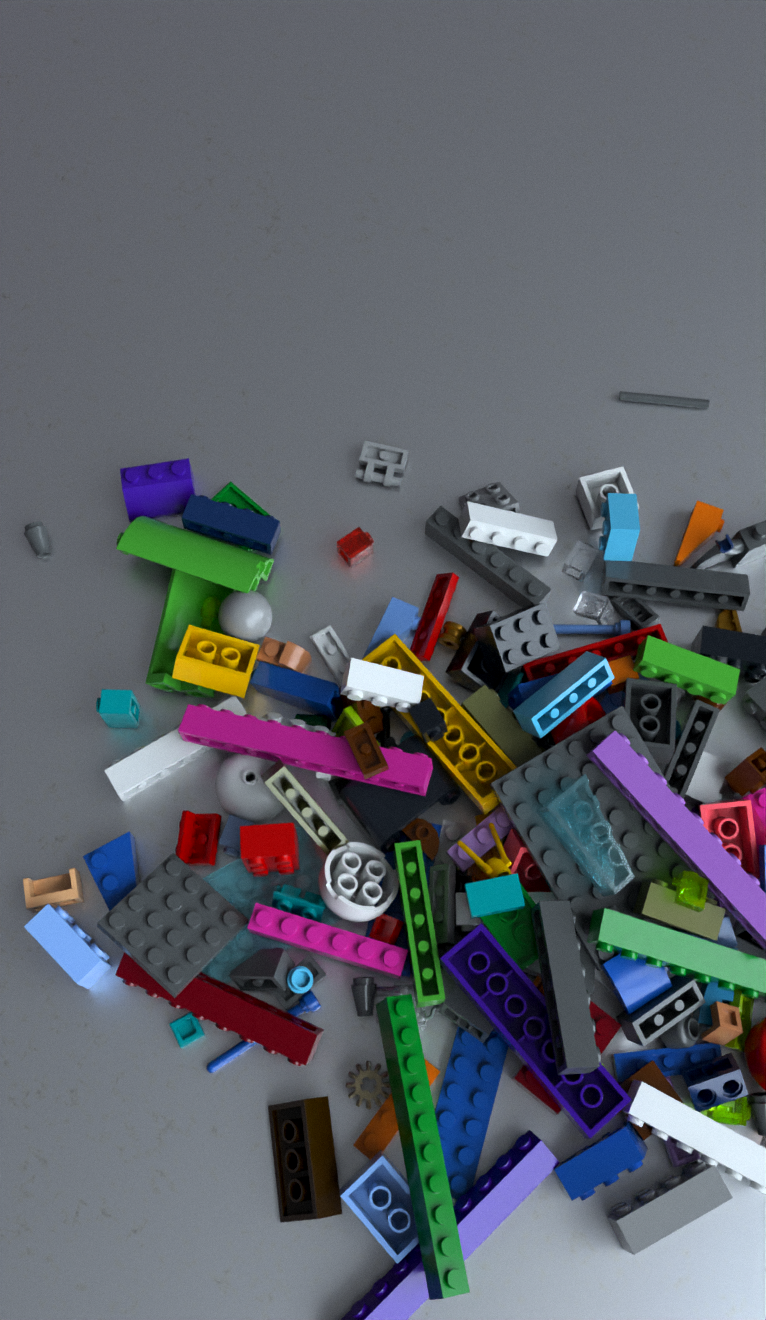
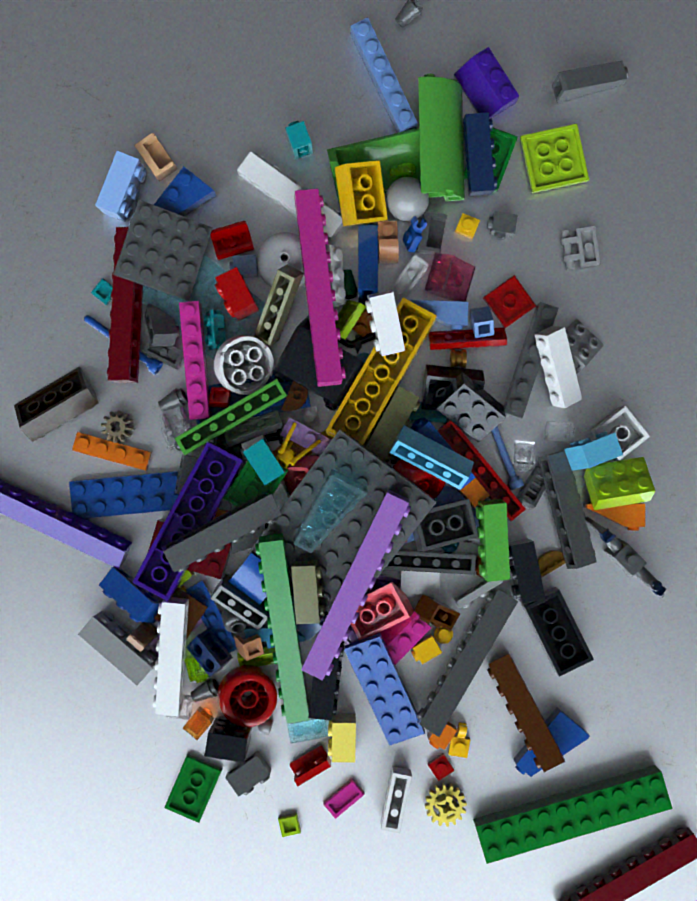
camera: 65 degrees right, 20 degrees up
medium azure plate [287,966,313,994] -> none
clear red brick [337,527,374,568] -> none
light blue brick [340,1150,419,1264] -> none
reddish brown plate [344,721,389,779] -> none
green brick [376,994,470,1300] -> none
black brick [408,697,448,743] -> none
clear neon green bracket [672,870,709,913] -> none
none -> medium nougat tile [126,622,158,652]
none -> medium blue brick [350,18,418,133]
none -> blue plate [402,216,427,253]
none -> dark grey panel [417,211,447,256]
none -> clear pink slope [425,253,476,302]
none -> light grey hinge [454,580,503,608]
none -> yellow plate [455,213,480,239]
none -> medium blue brick [470,306,494,338]
none -> red tile [483,275,536,328]
none -> dark grey brick [487,211,518,239]
none -> lime plate [520,124,589,194]
none -> dark grey slope [552,60,628,103]
none -> lime brick [583,457,655,510]

